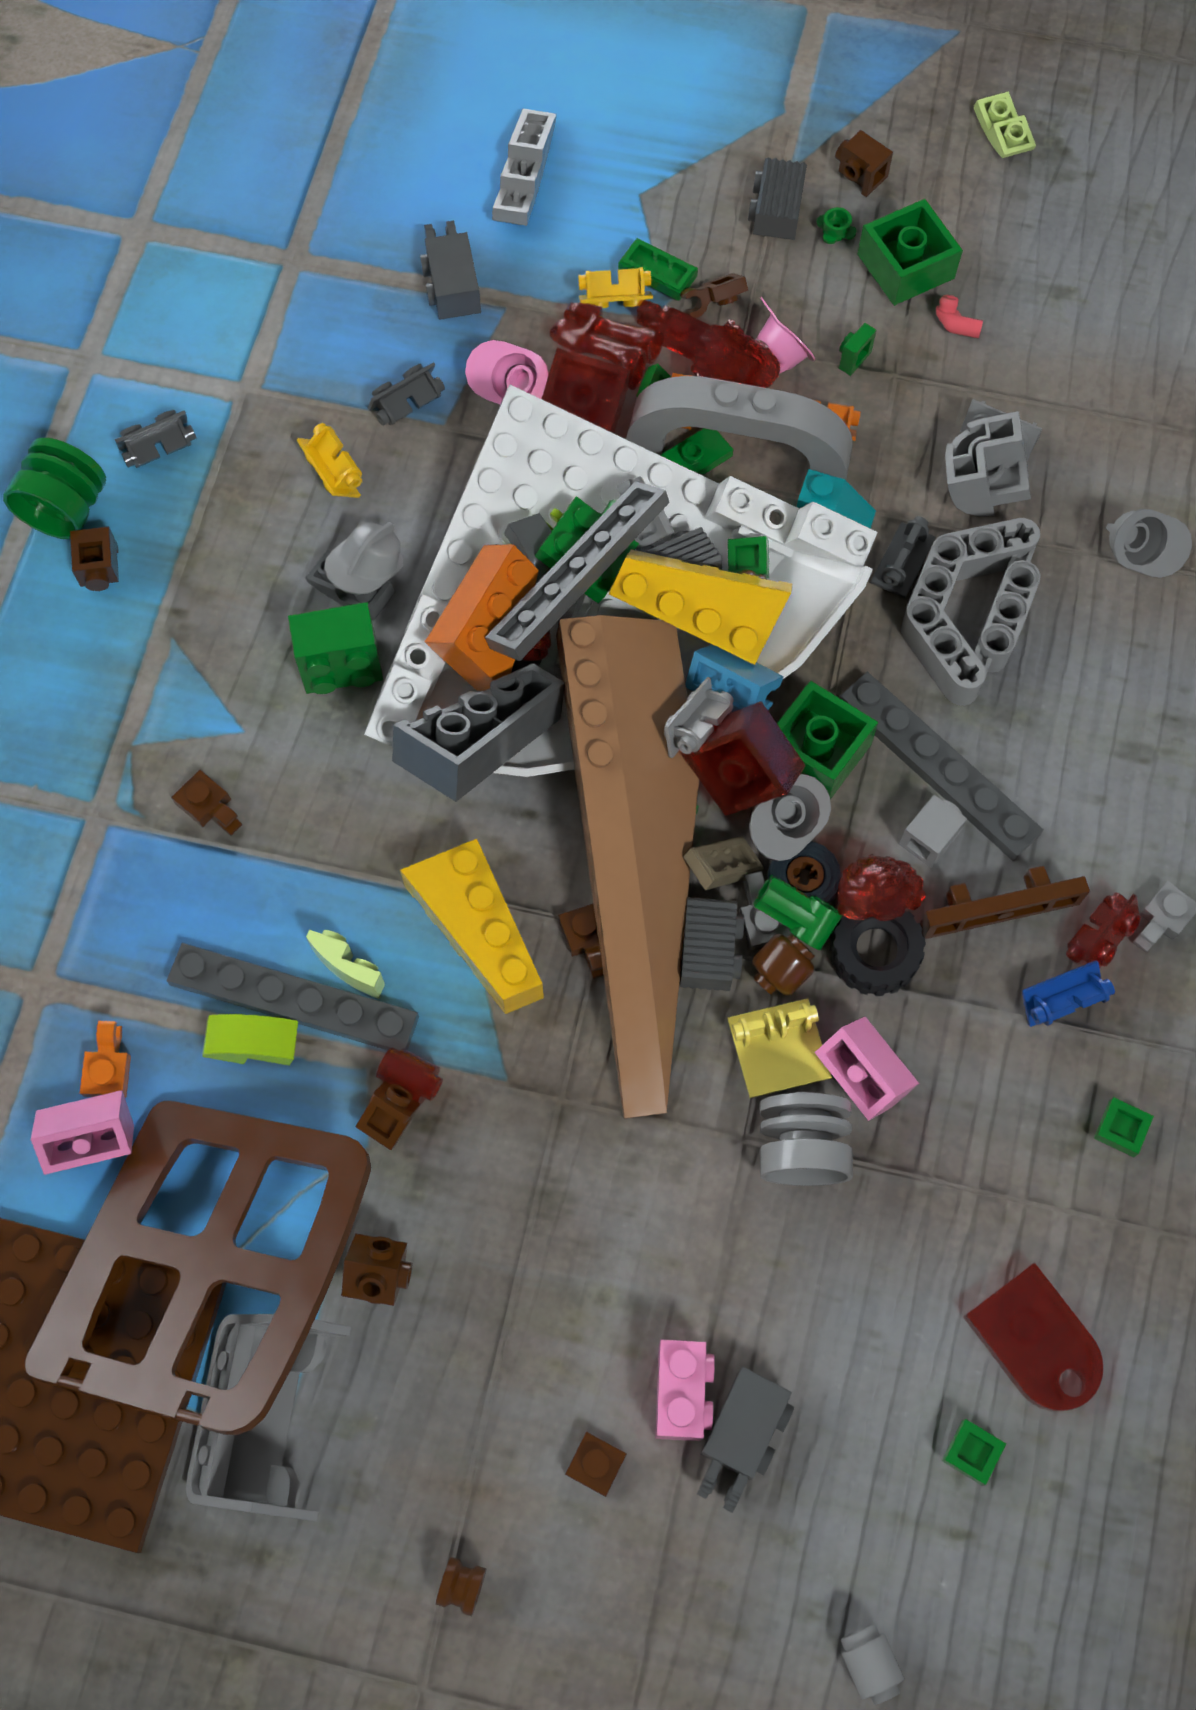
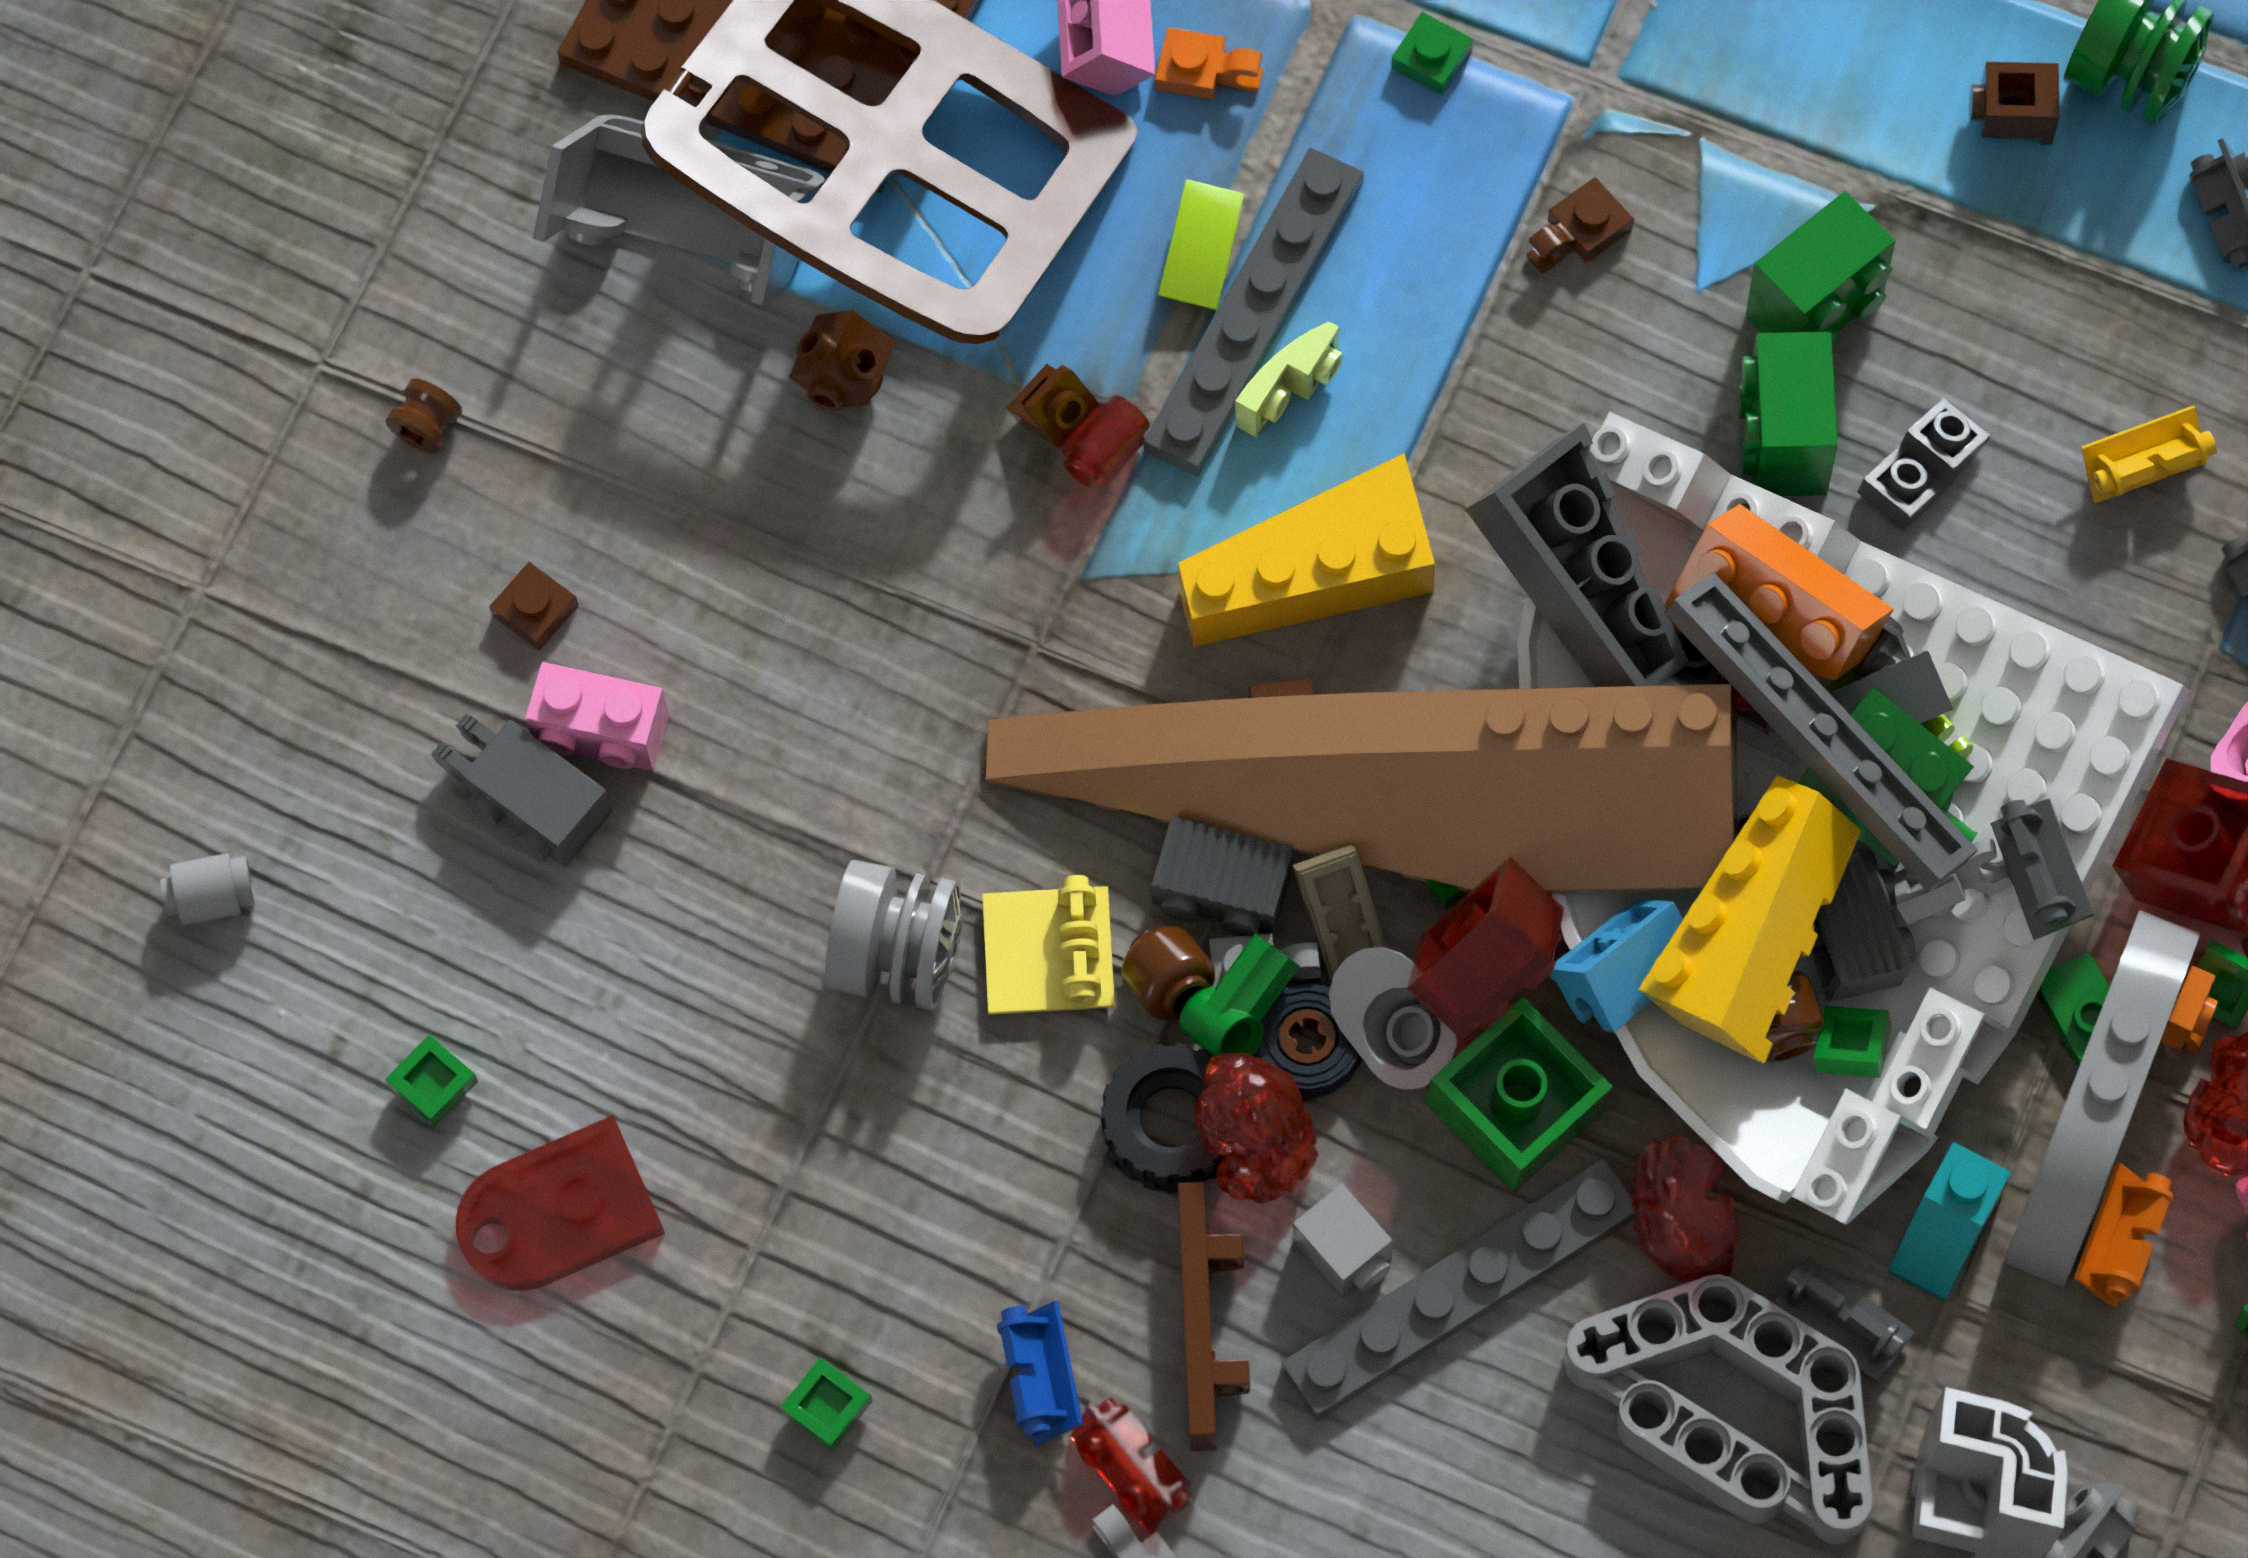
camera: 105 degrees right, 0 degrees up
light grey piece [324,522,403,595] -> none
light grey hinge [664,677,734,758] -> none
bright pink brick [814,1017,920,1121] -> none
none -> green plate [1391,11,1473,95]
none -> clear red hair [1630,1135,1739,1282]
none -> green brick [1745,190,1896,346]
none -> dark grey hinge [1990,798,2094,940]

